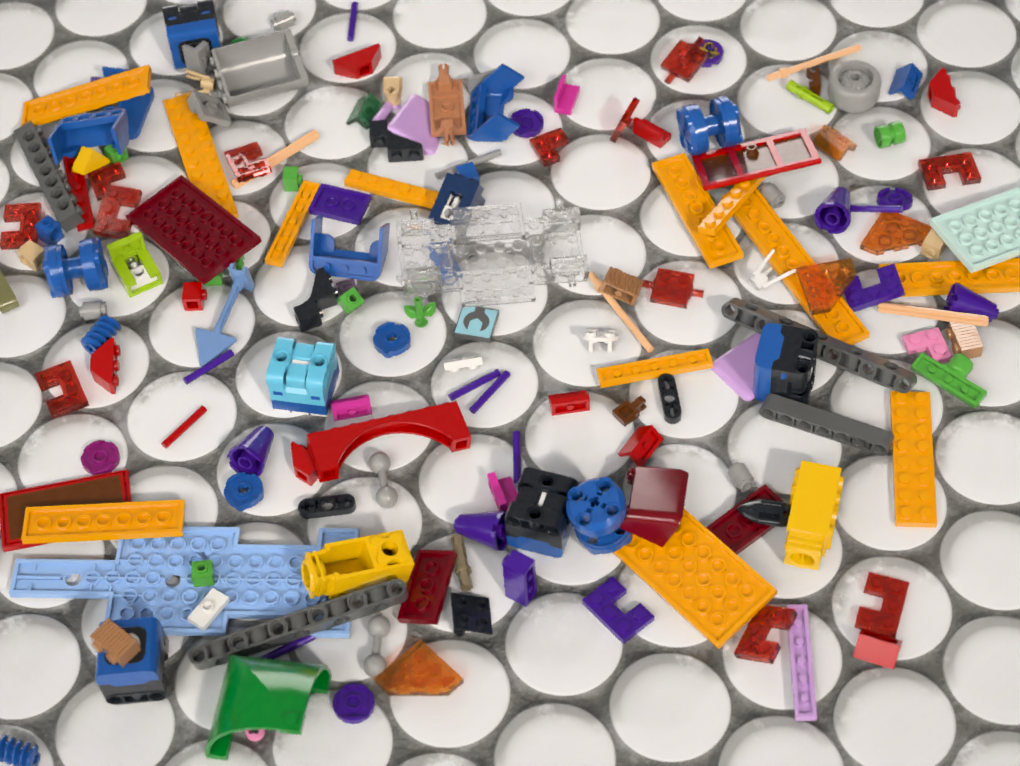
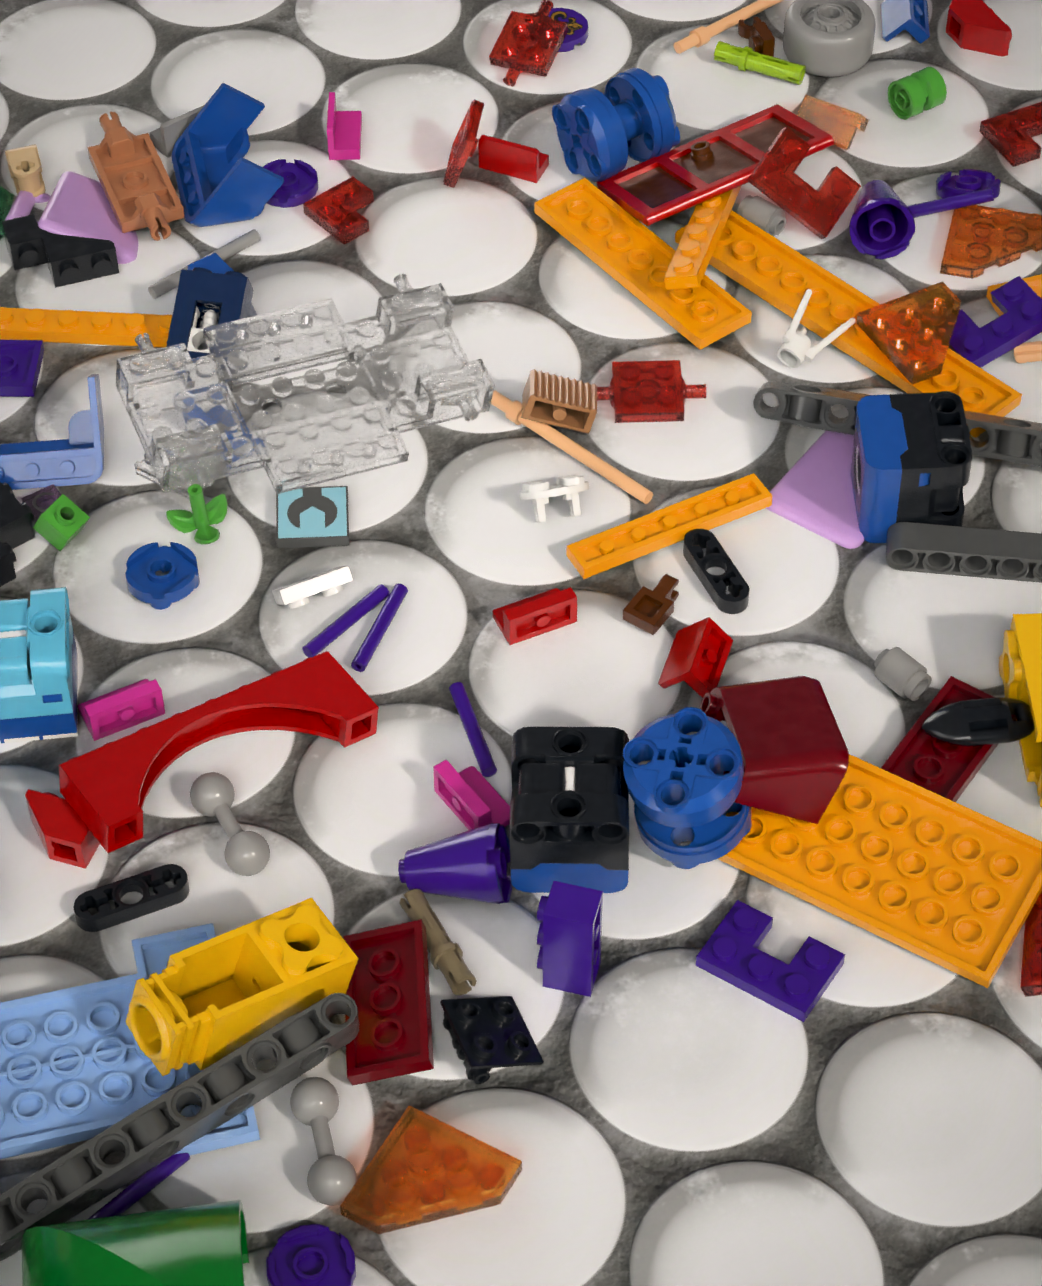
camera: 20 degrees left, 5 degrees down
none -> clear red plate [747,127,861,239]

